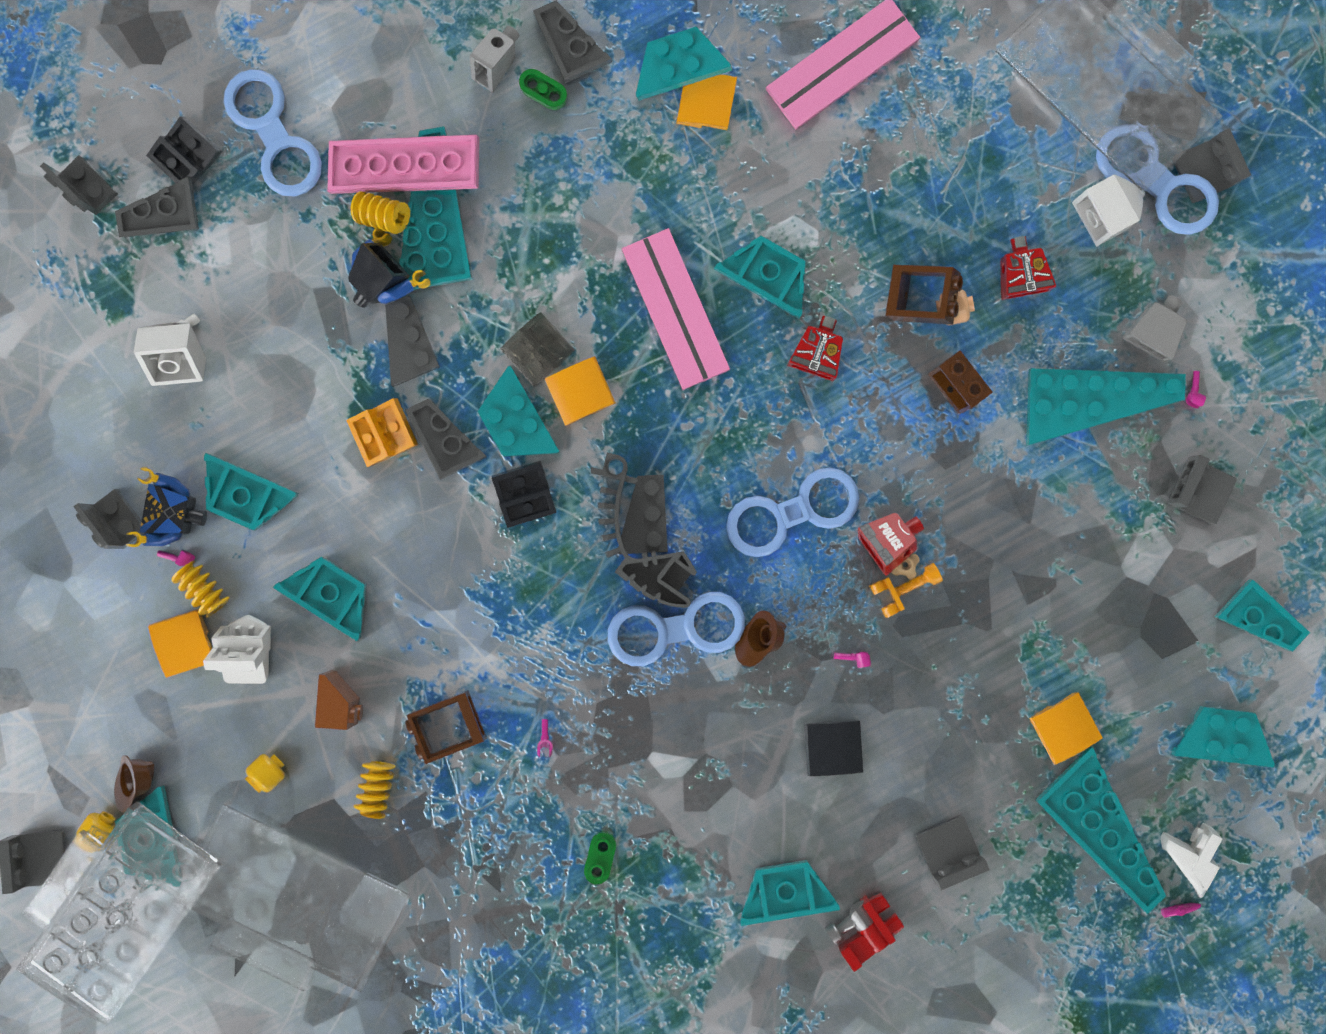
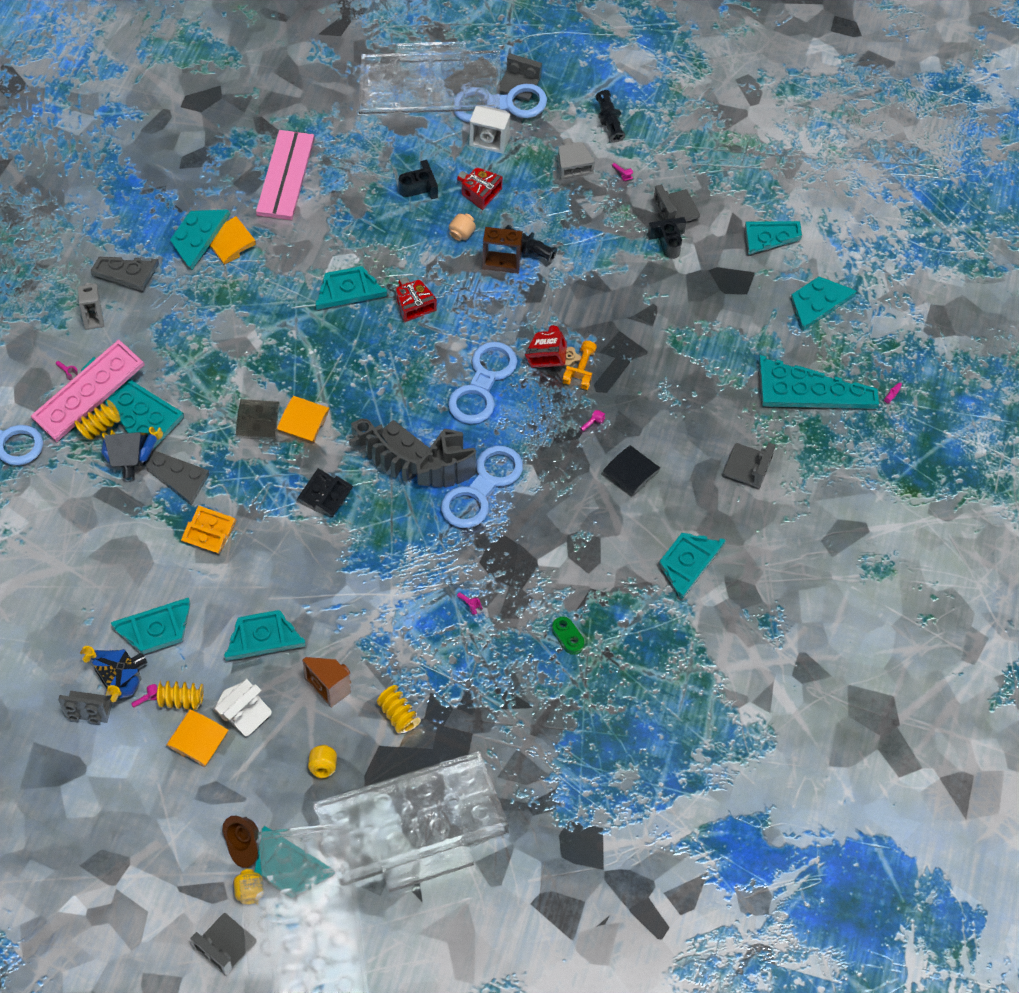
camera: 50 degrees left, 30 degrees down
white piece [134,313,206,386] -> none
dark grey wing [405,399,487,480] -> none
reddish brown window [405,690,487,764] -> none
teal wing [477,366,560,457] -> none
green plate [519,69,568,110] -> none
bright pink tile [621,228,730,390] -> none
reddish brown piece [735,610,786,667] -> none
red hips [825,893,904,972] -> none
reddish brown window [885,265,963,325] -> none
teal wing [1026,368,1186,446] -> none
light orange slope [1029,692,1103,764] -> none
white piece [1160,823,1222,898] -> none
none -> dark pink hand [56,361,78,380]
none -> black tile [398,160,438,199]
none -> black piece [505,225,557,263]
none -> black piece [595,90,625,142]
none -> black tile [647,217,686,259]

